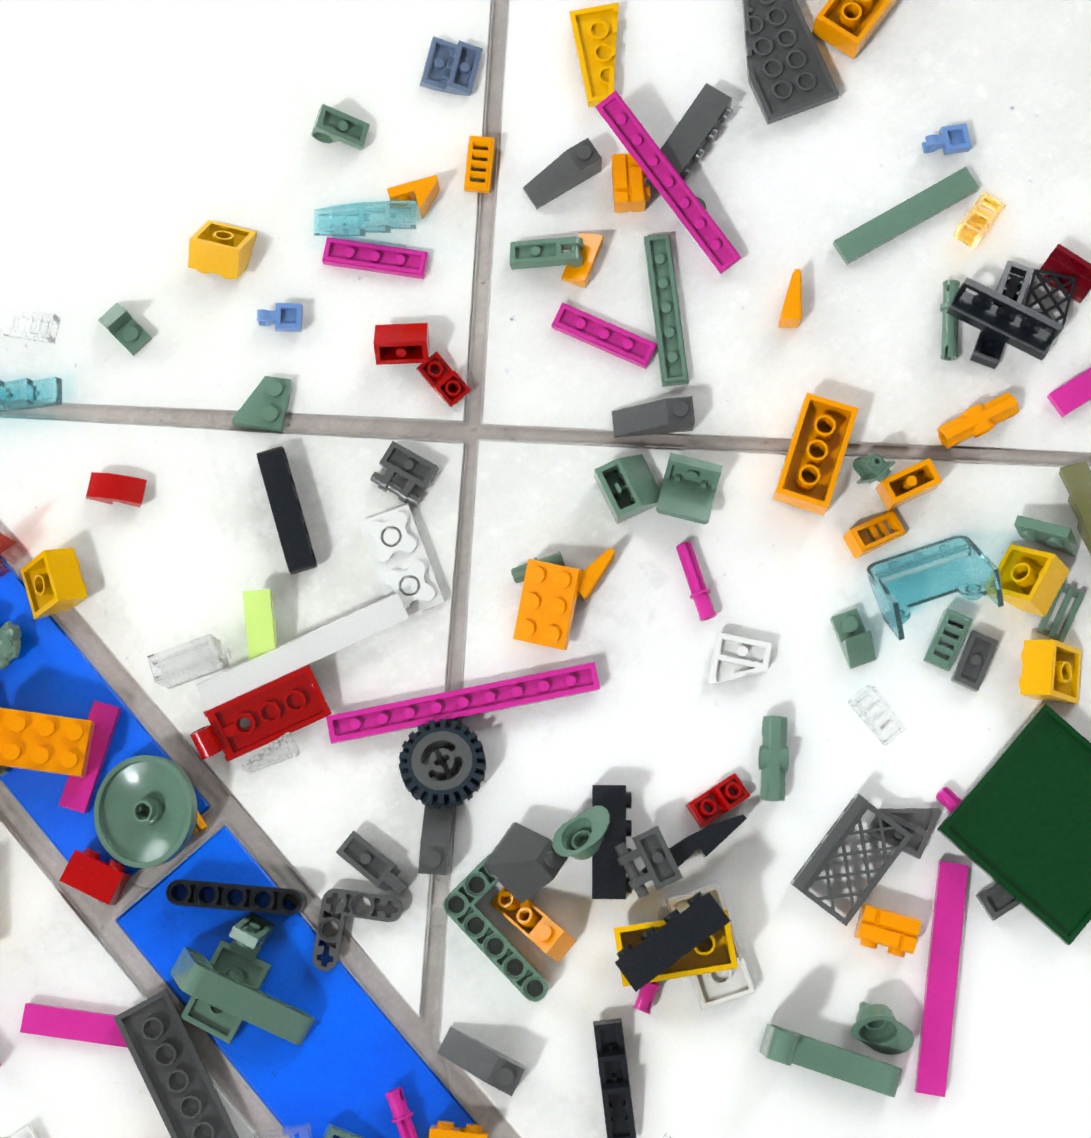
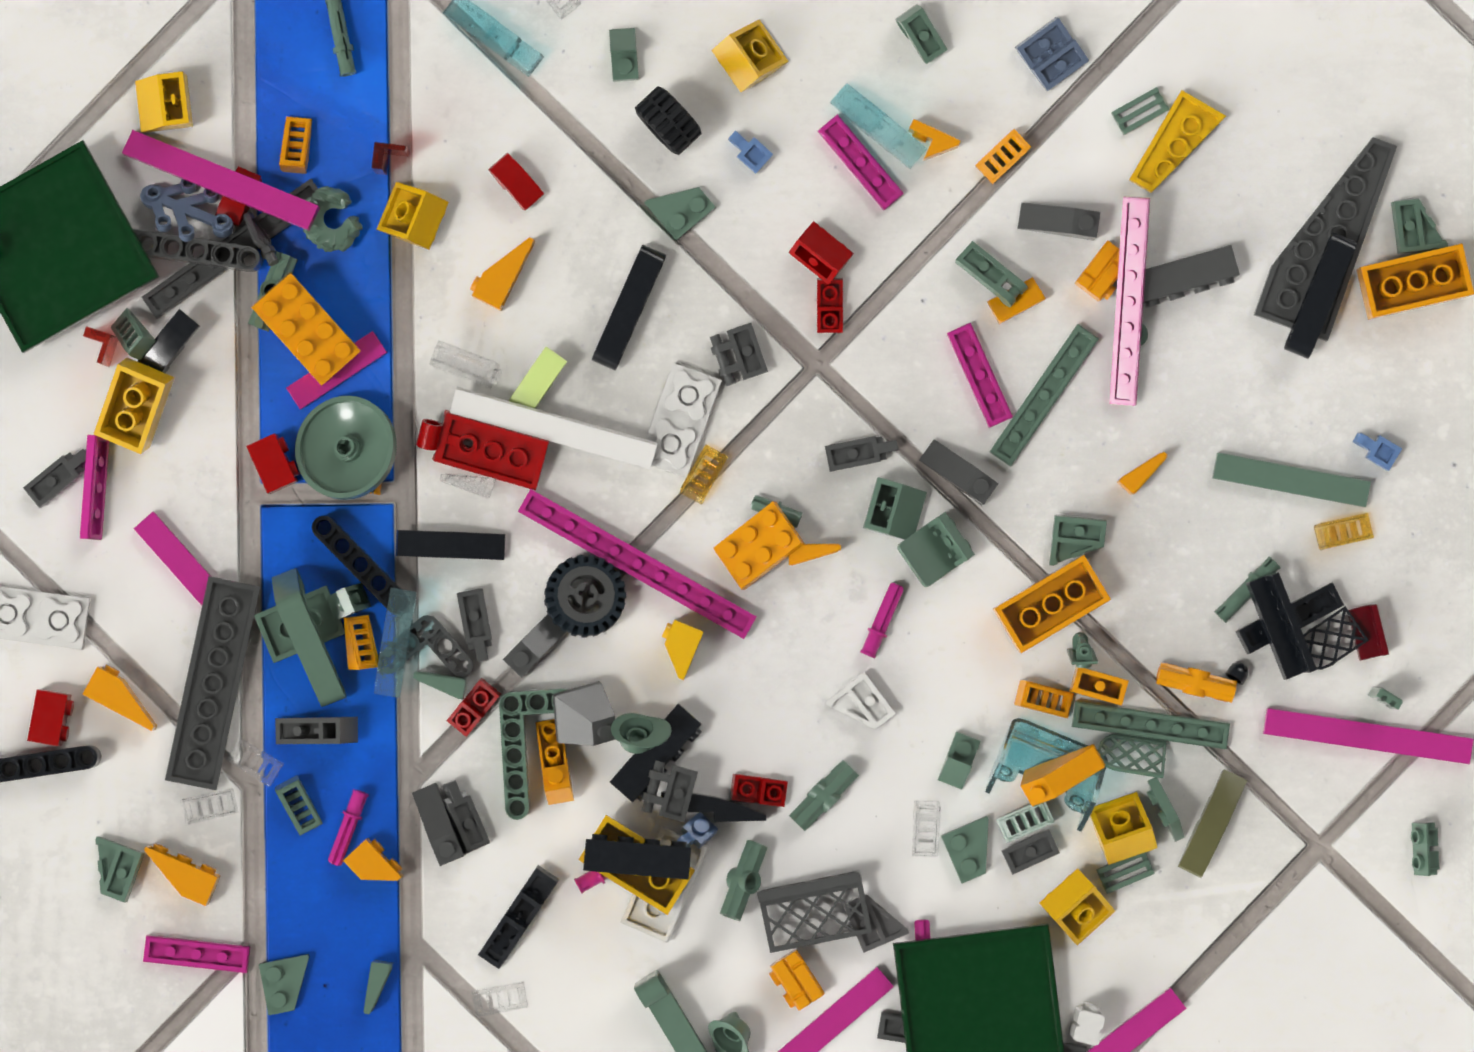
camera: 35 degrees right, 10 degrees up
none -> dark grey slope [275,717,358,744]
none -> light orange slope [344,615,379,670]
none -> clear light blue slope [374,588,417,698]
none -> black slope [396,530,505,560]
none -> sand green slope [413,671,467,700]
none -> dark grey hinge [442,780,490,854]
none -> red slope [446,678,501,737]
none -> light orange slope [470,237,535,311]
none -> black tyre [635,86,702,155]
none -> yellow slope [662,620,704,680]
none -> medium blue plate [677,812,718,849]
none -> clear yellow slope [680,444,728,504]
none -> sand green piece [720,840,768,921]
none -> dark grey hinge [825,436,898,472]
none -> sand green wing [941,816,989,884]
none -> light orange slope [1020,744,1105,807]
none -> sand green wing [1049,515,1107,566]
none -> sand green tile [1071,701,1230,750]
none -> sand green window [1098,734,1167,778]
none -> sand green tile [1111,87,1169,136]
none -> black hinge [1225,662,1248,685]
none -> black beam [1284,232,1357,359]

